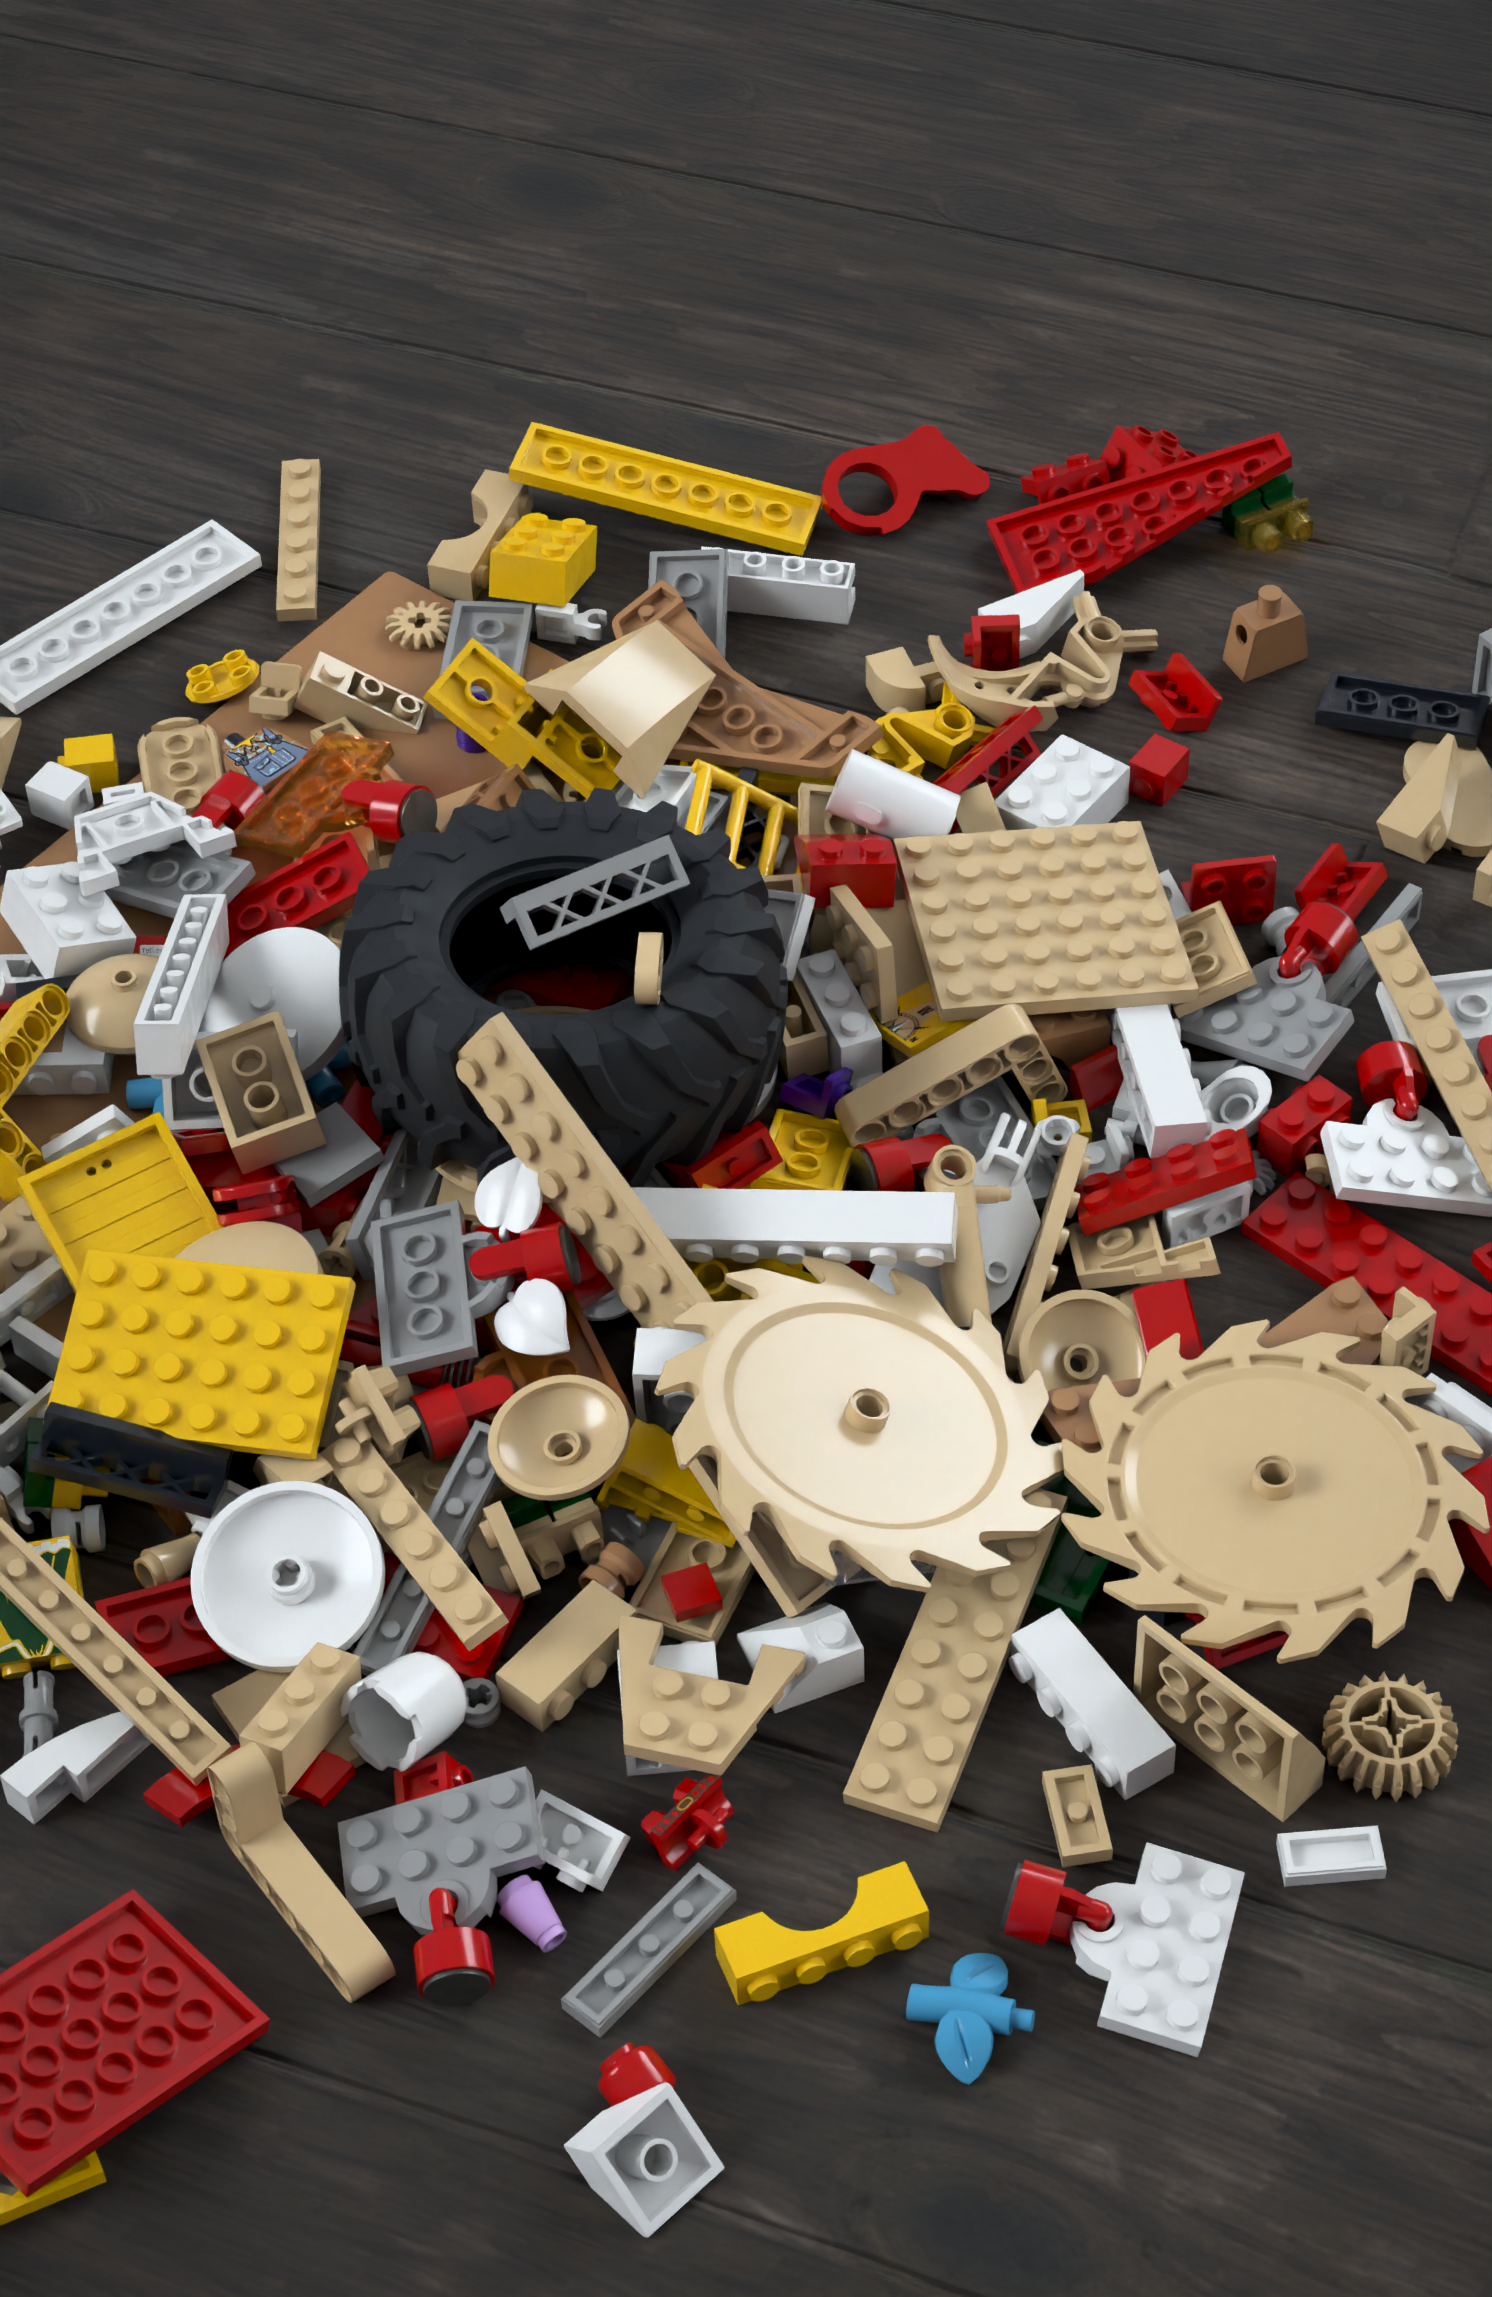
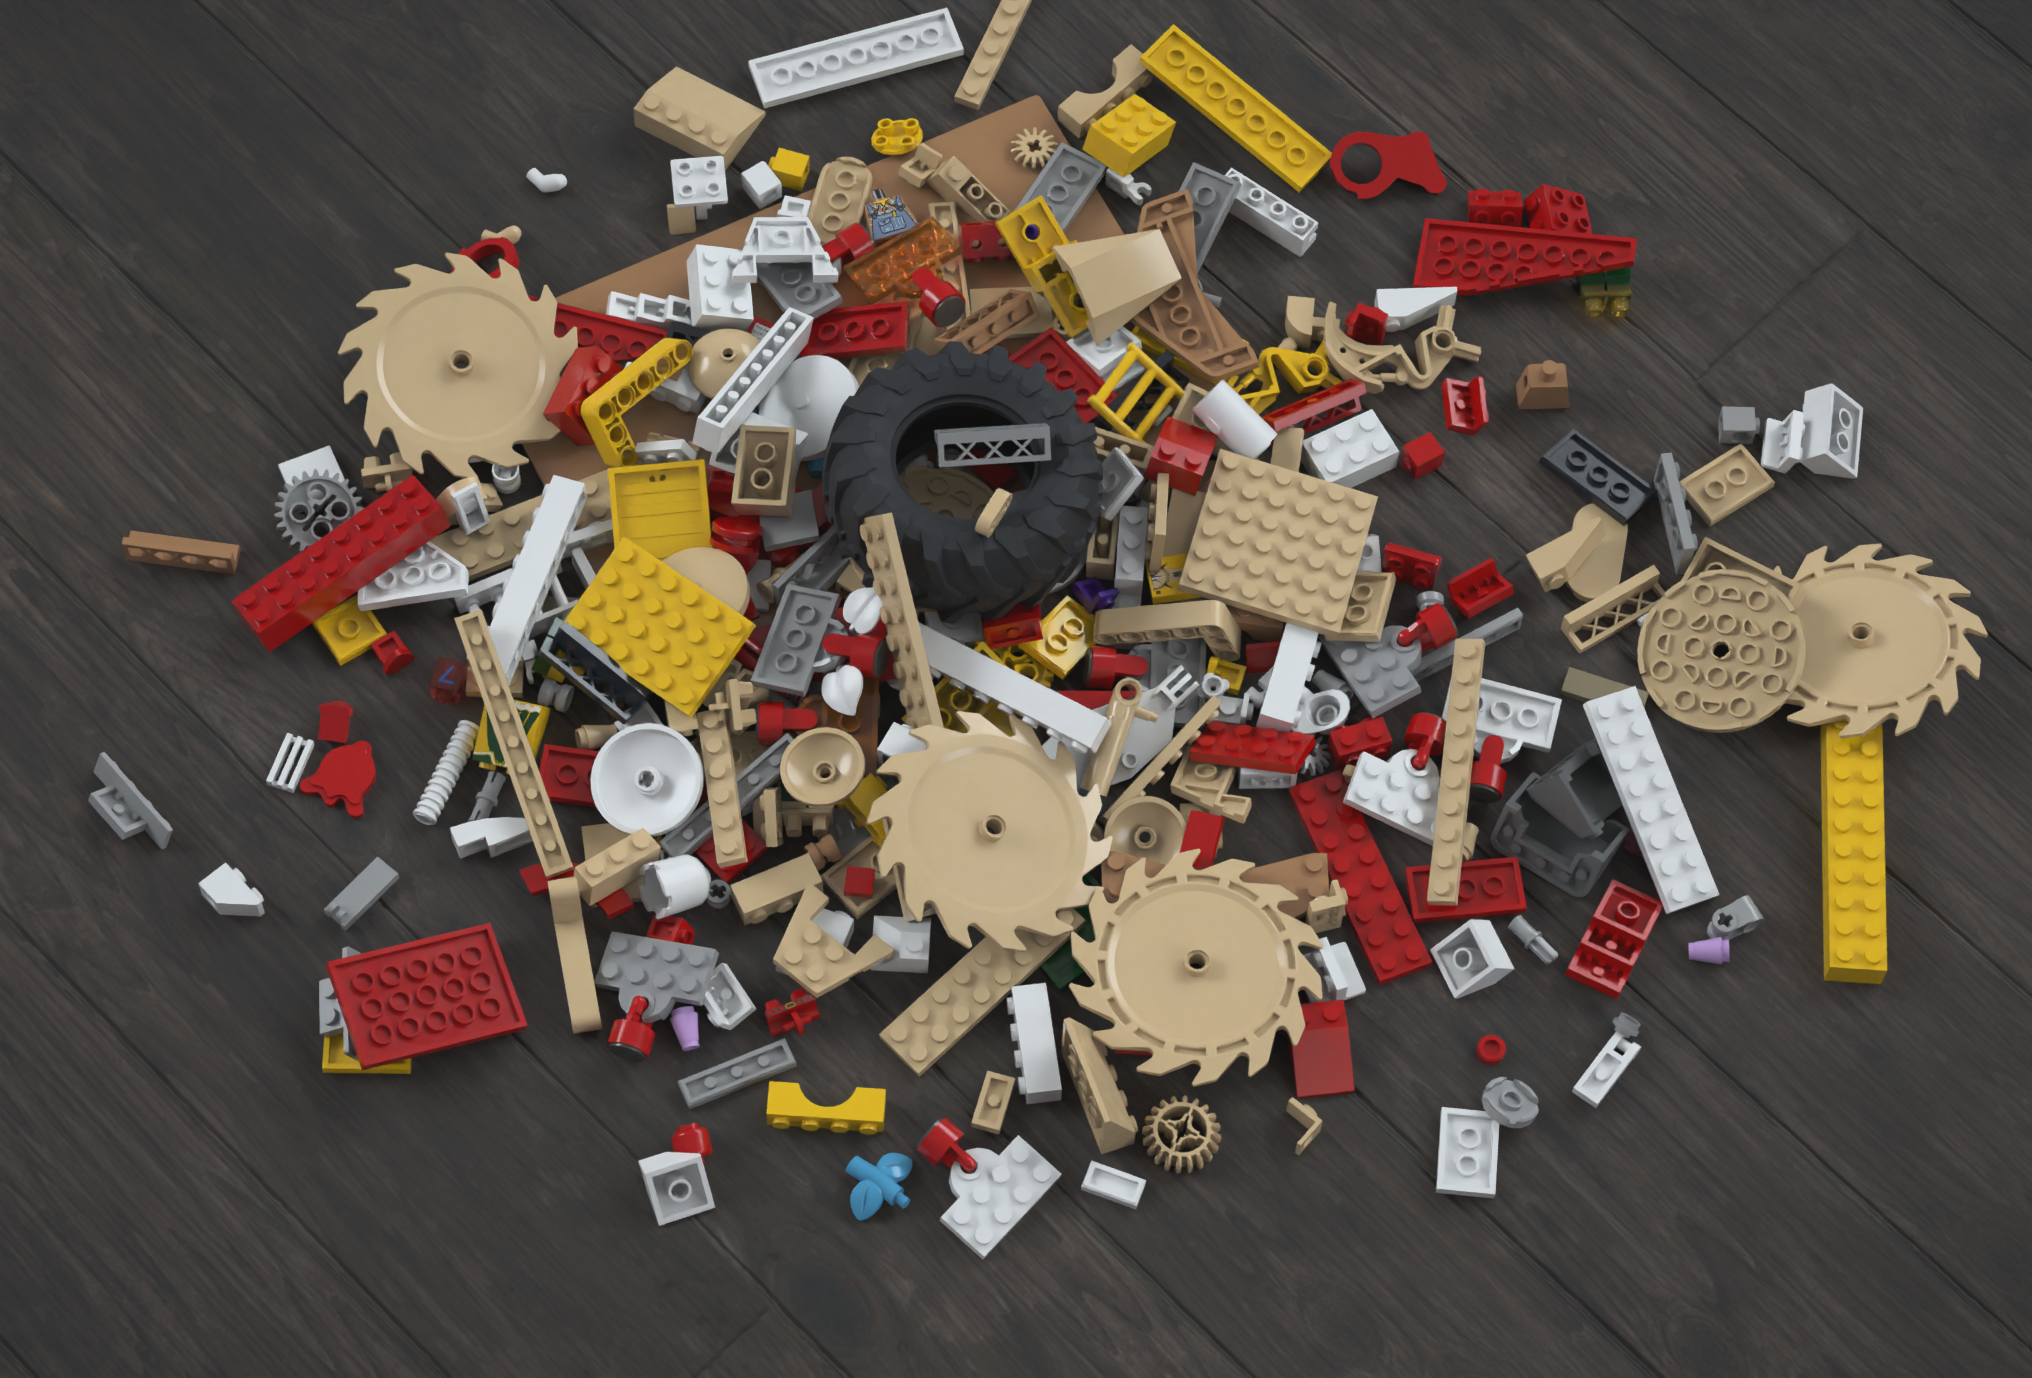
camera: 20 degrees right, 15 degrees up
none -> red brick [959,221,1013,263]

